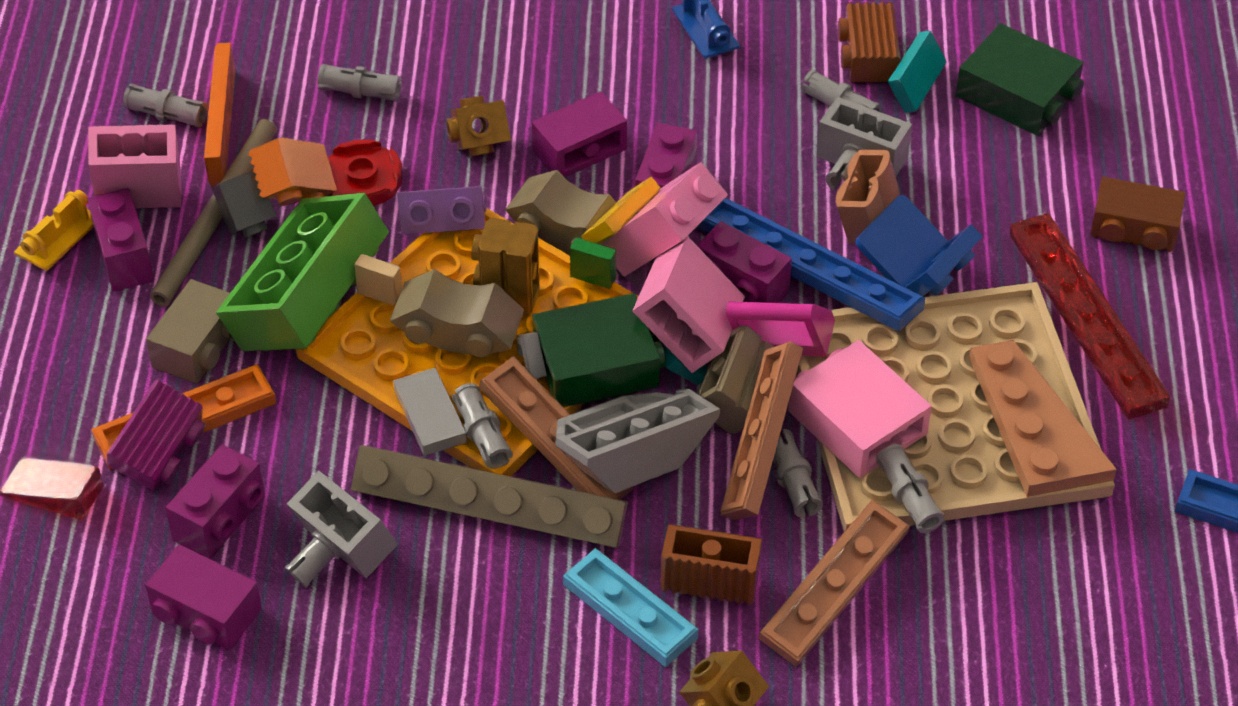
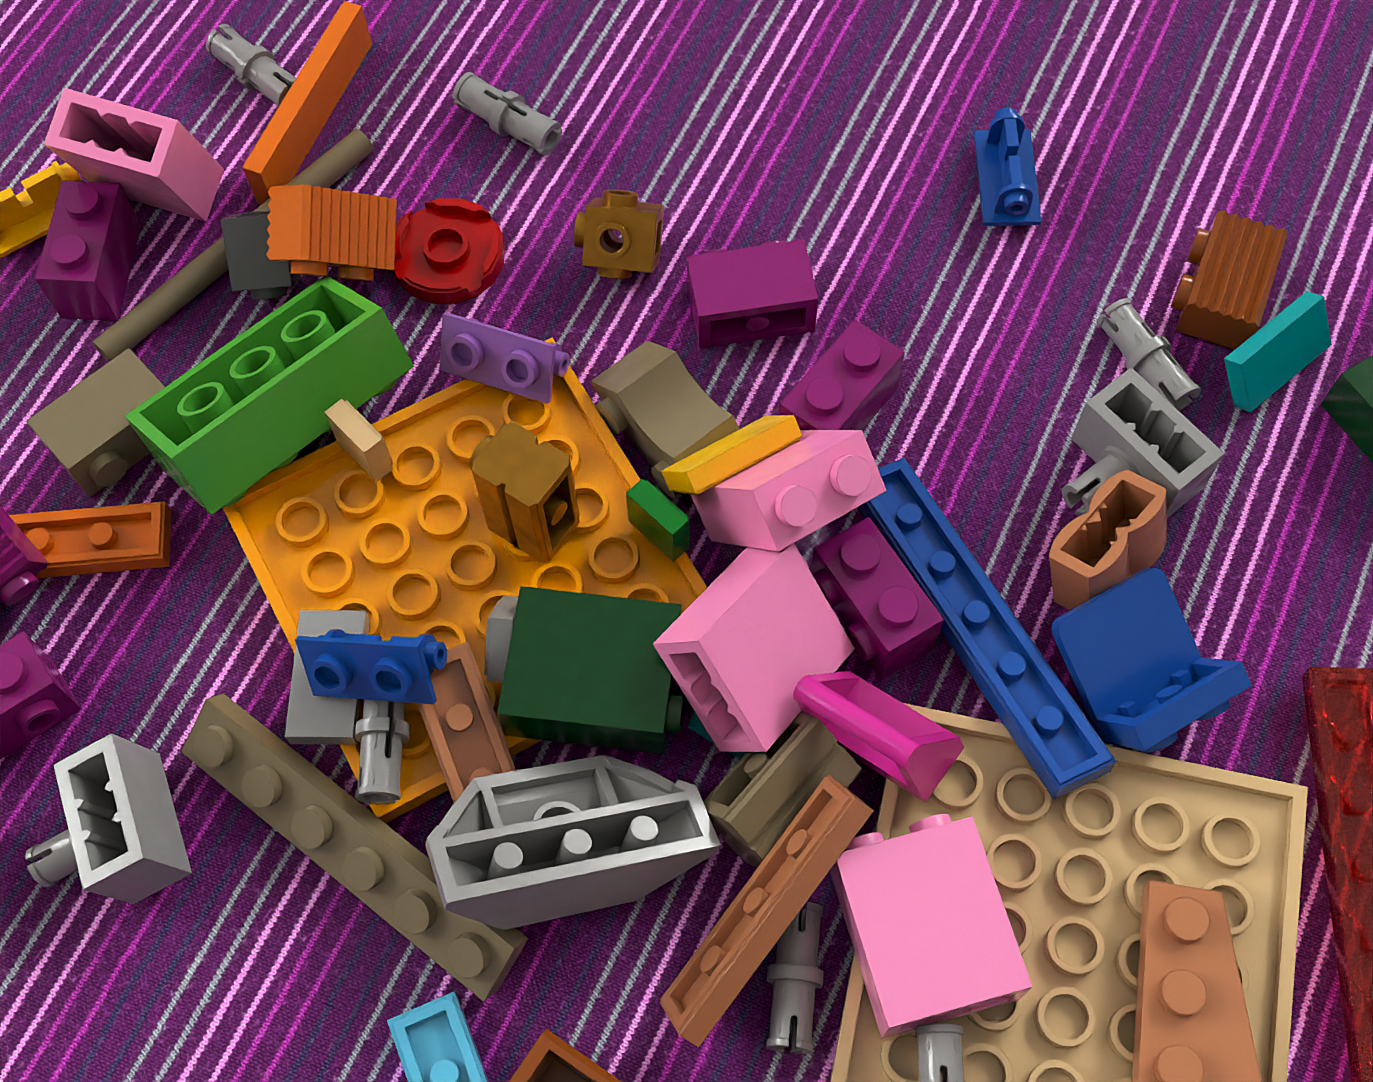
camera: 25 degrees right, 15 degrees up
dark tan brick [390,269,524,357] -> none
none -> blue hinge [295,629,447,704]

